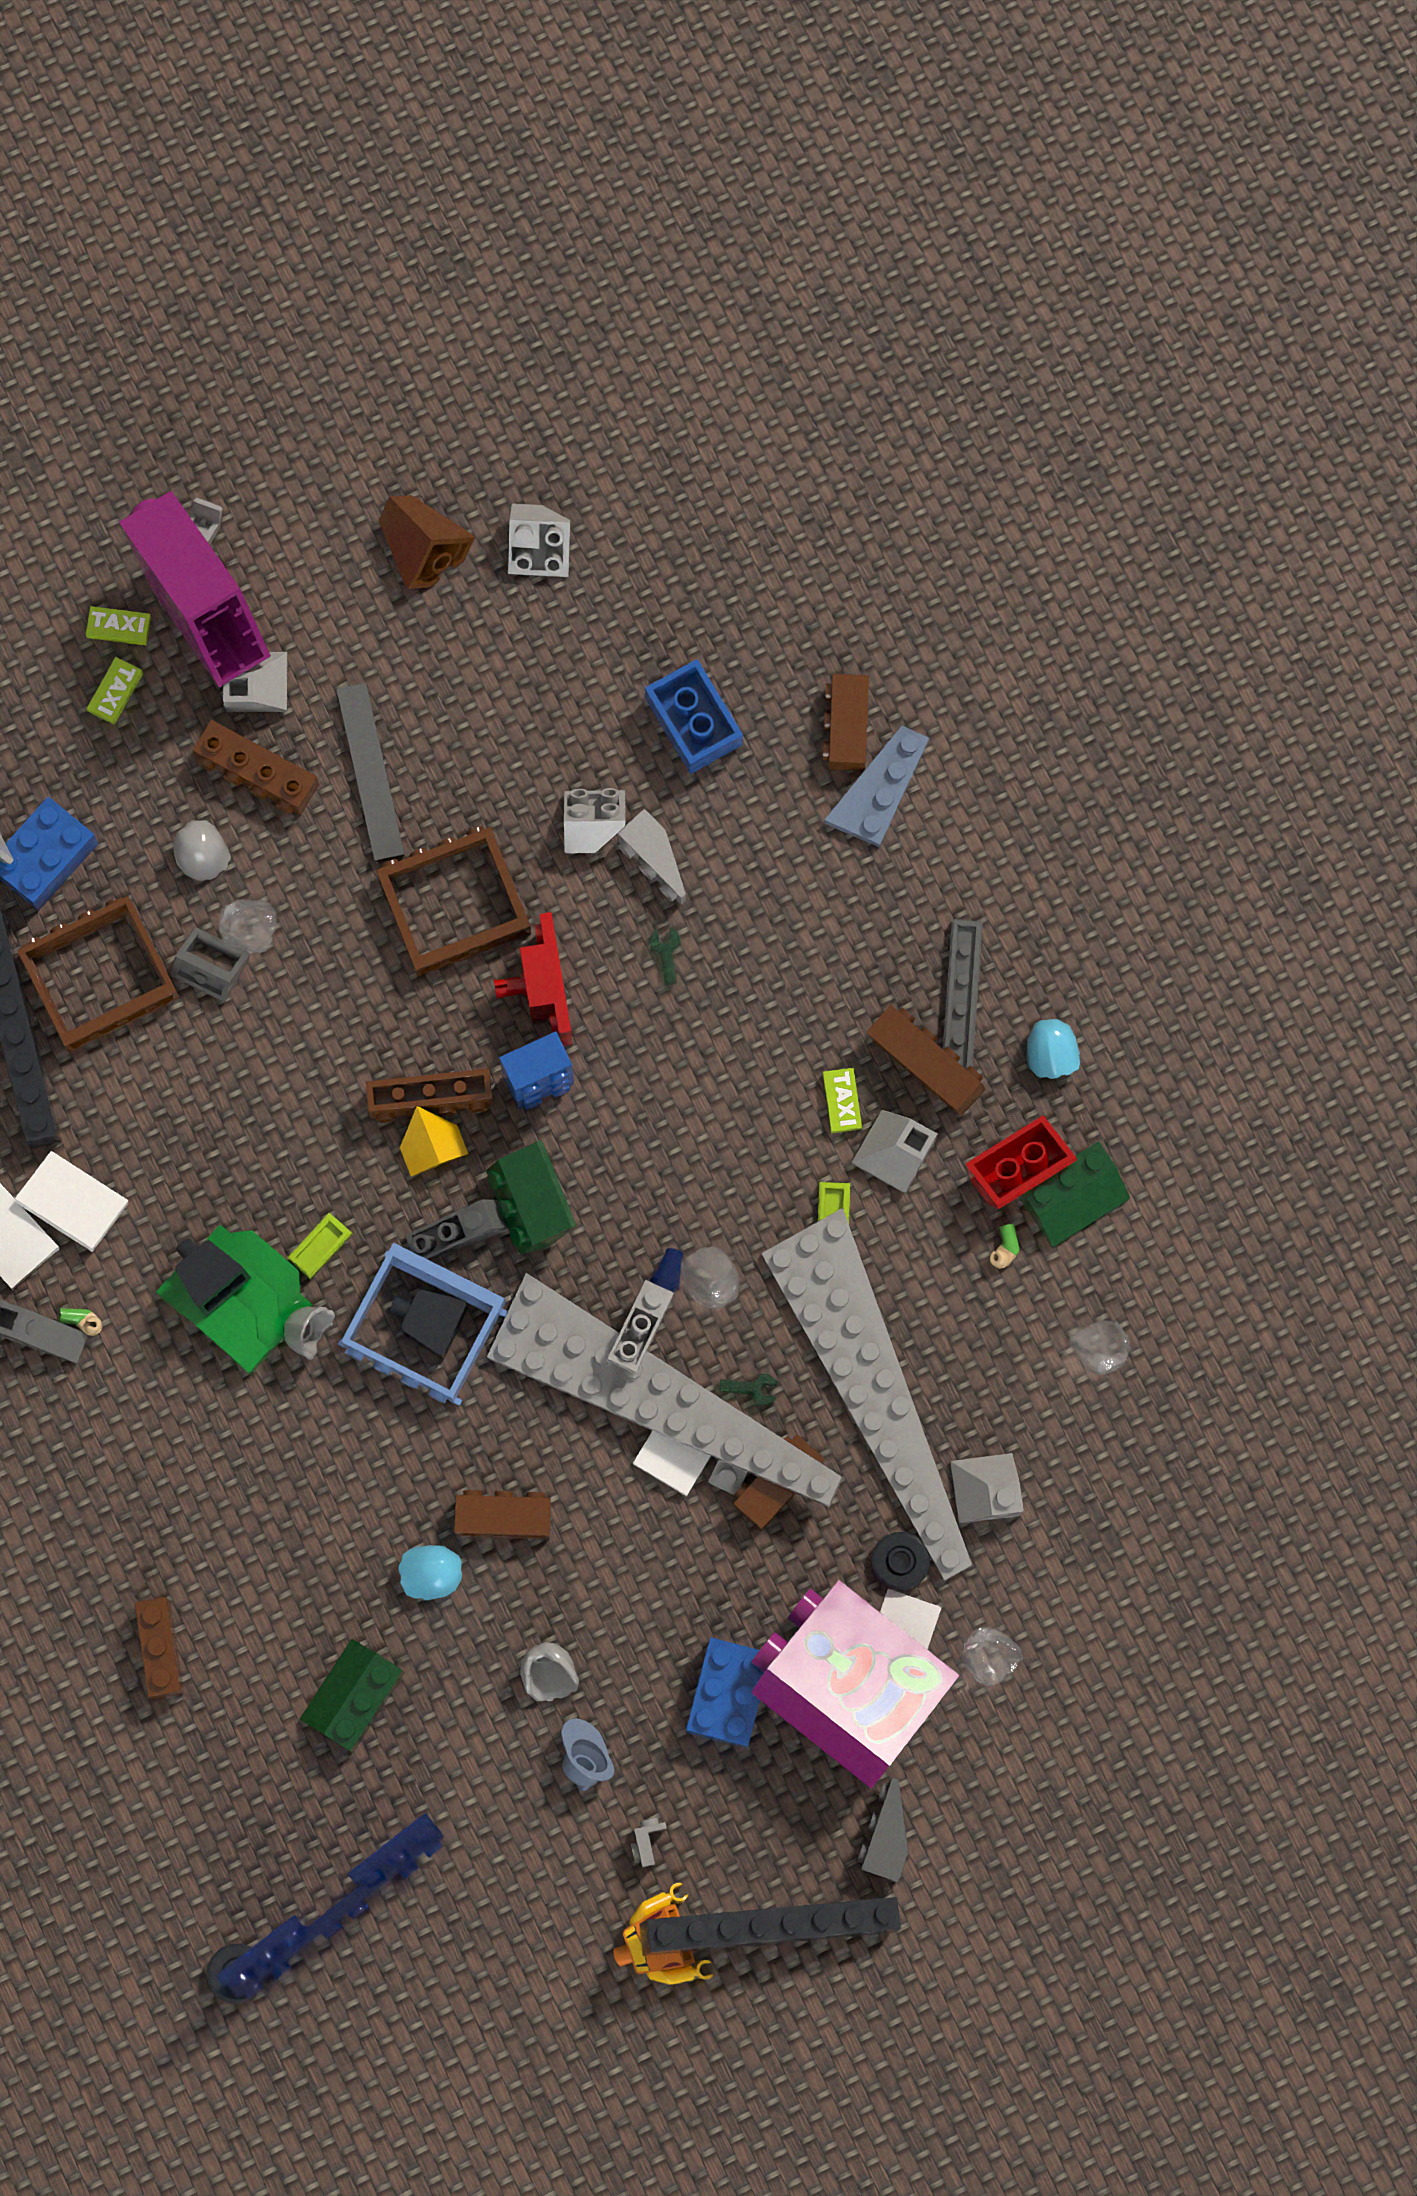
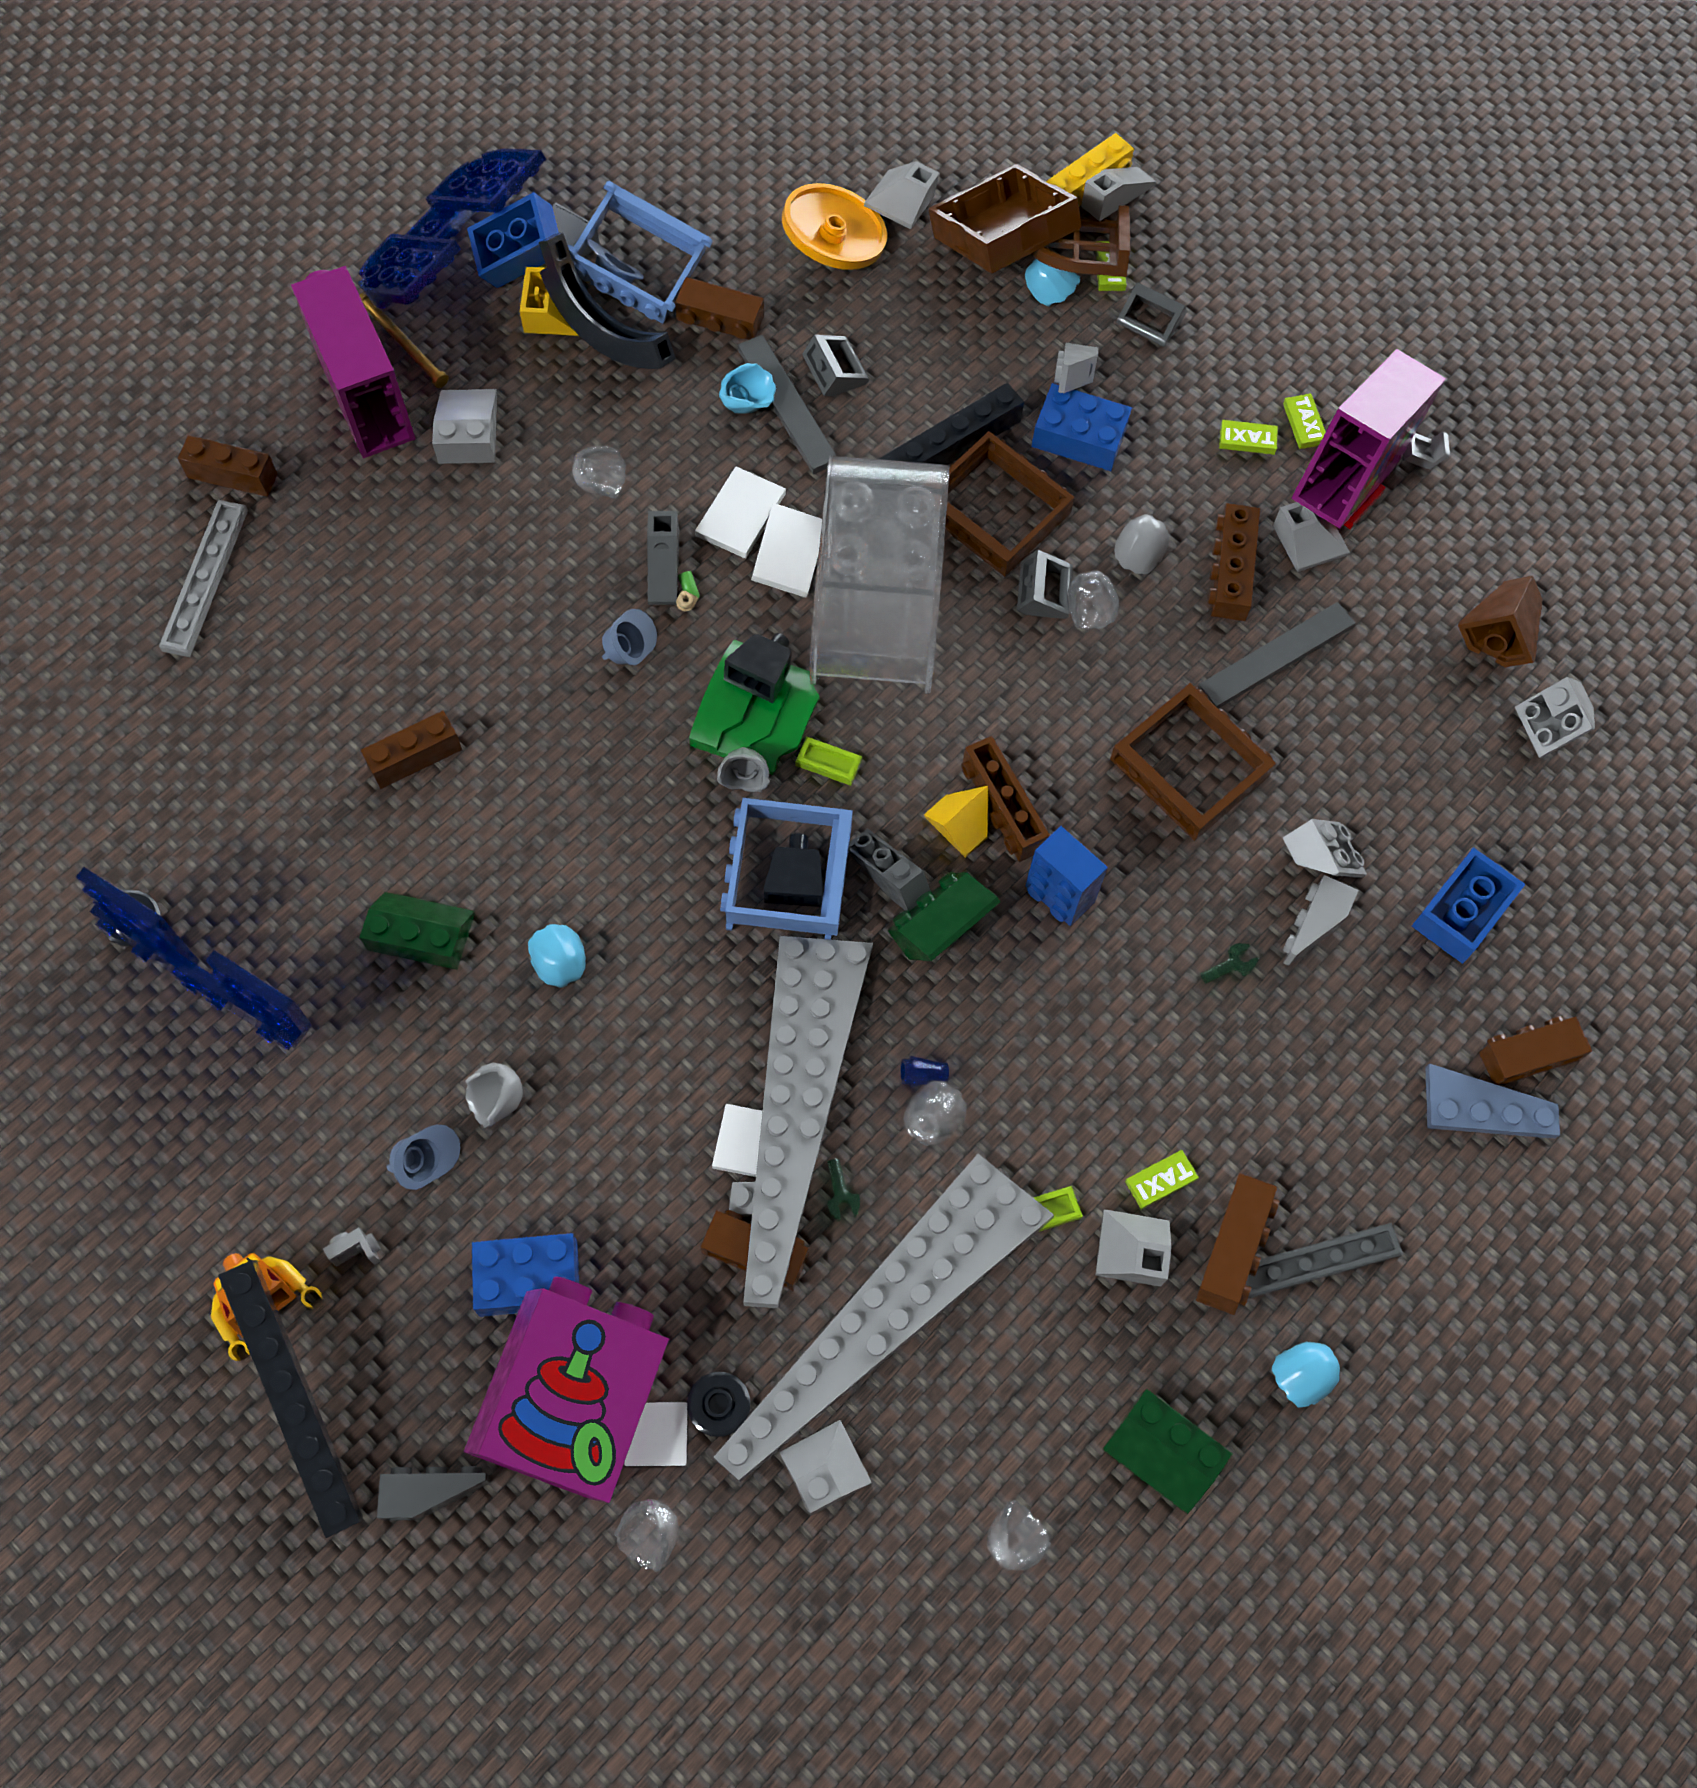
camera: 70 degrees right, 10 degrees down
reddish brown brick [454,1490,551,1539] -> none
red brick [494,912,573,1046] -> none
light grey slope [607,1280,674,1374] -> none
red slope [965,1115,1077,1209] -> none
arm [990,1224,1019,1269] -> none
none -> sand blue piece [602,609,657,666]
none -> clear brick [810,456,949,695]

